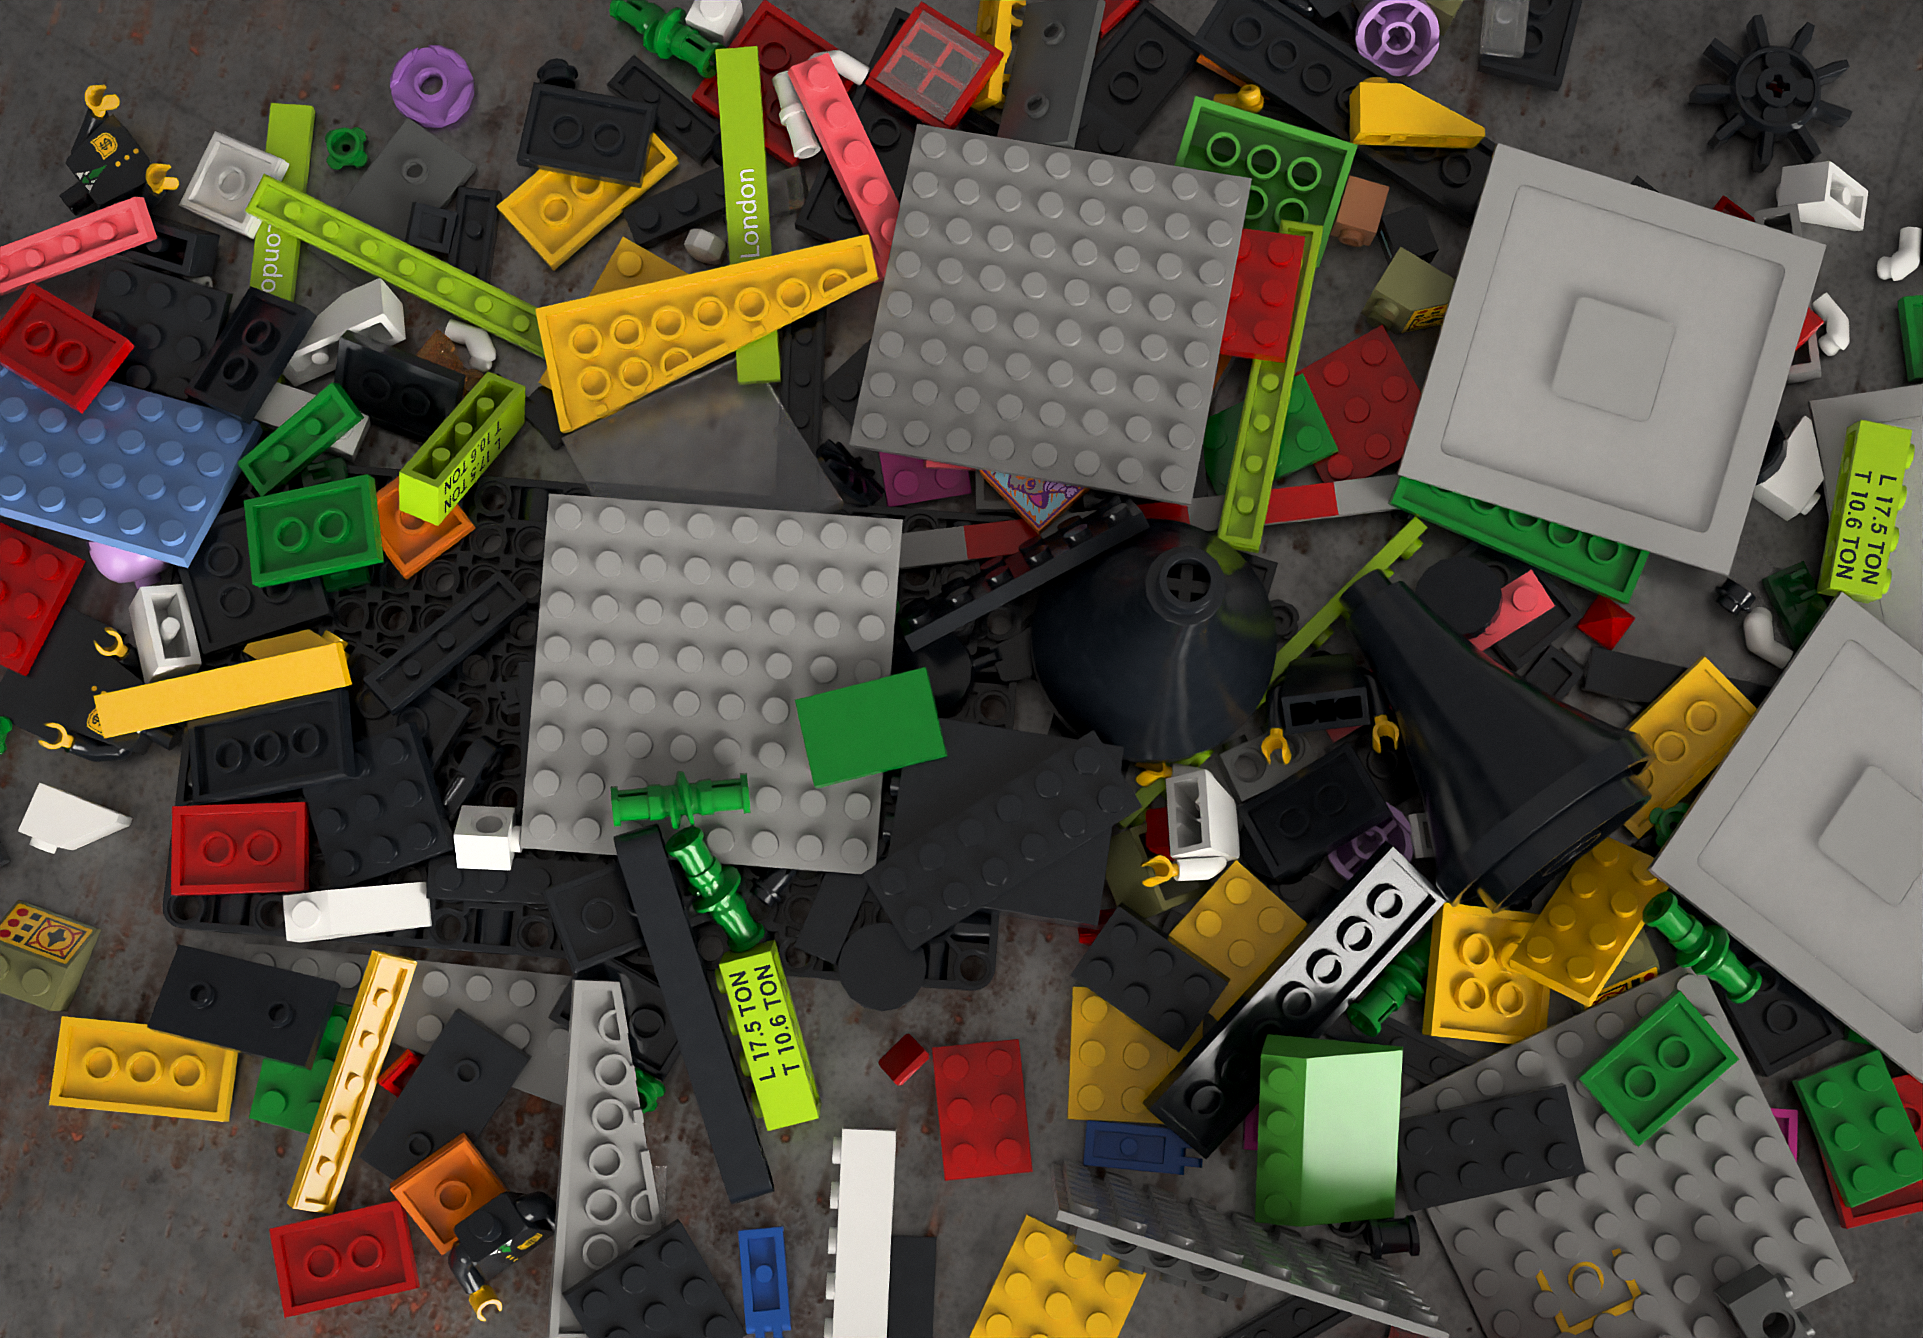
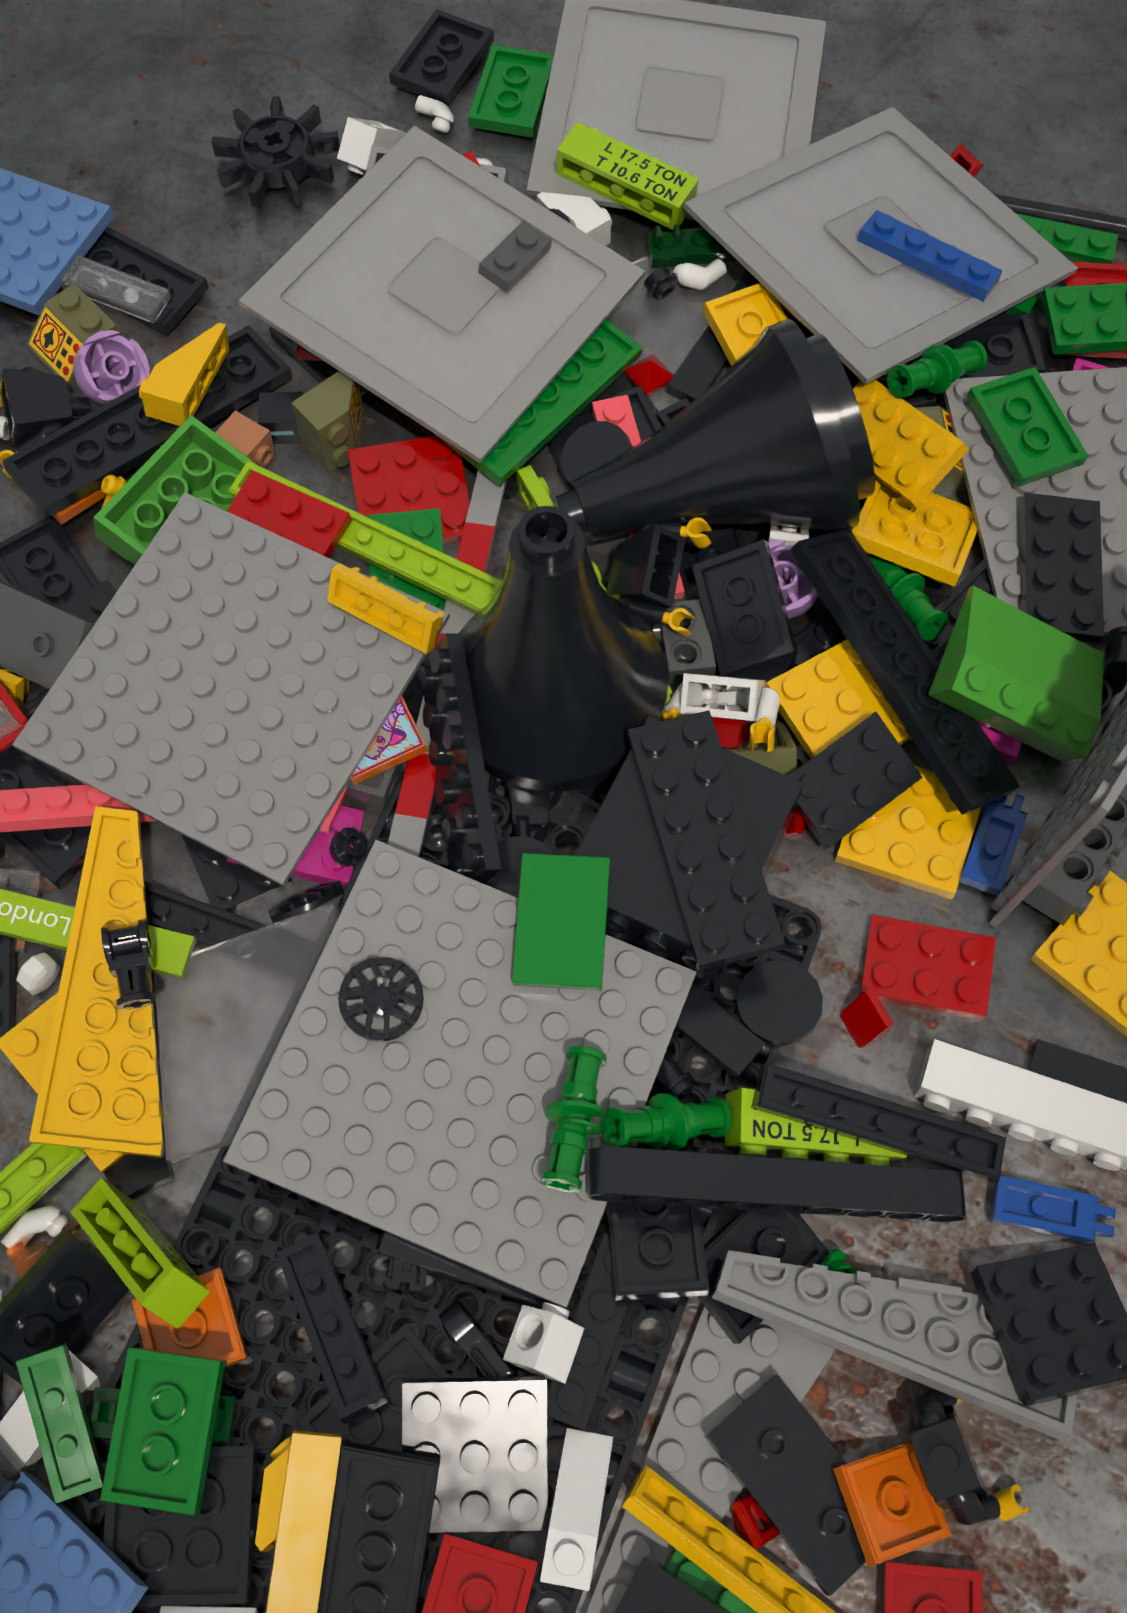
camera: 70 degrees left, 15 degrees down
none -> black connector [101,919,156,1010]
none -> yellow plate [327,563,444,655]
none -> black plate [329,827,368,867]
none -> black wheel [338,957,424,1042]
none -> dark grey plate [478,221,552,292]
none -> black tile [751,1063,1006,1182]
none -> blue plate [857,210,1003,302]

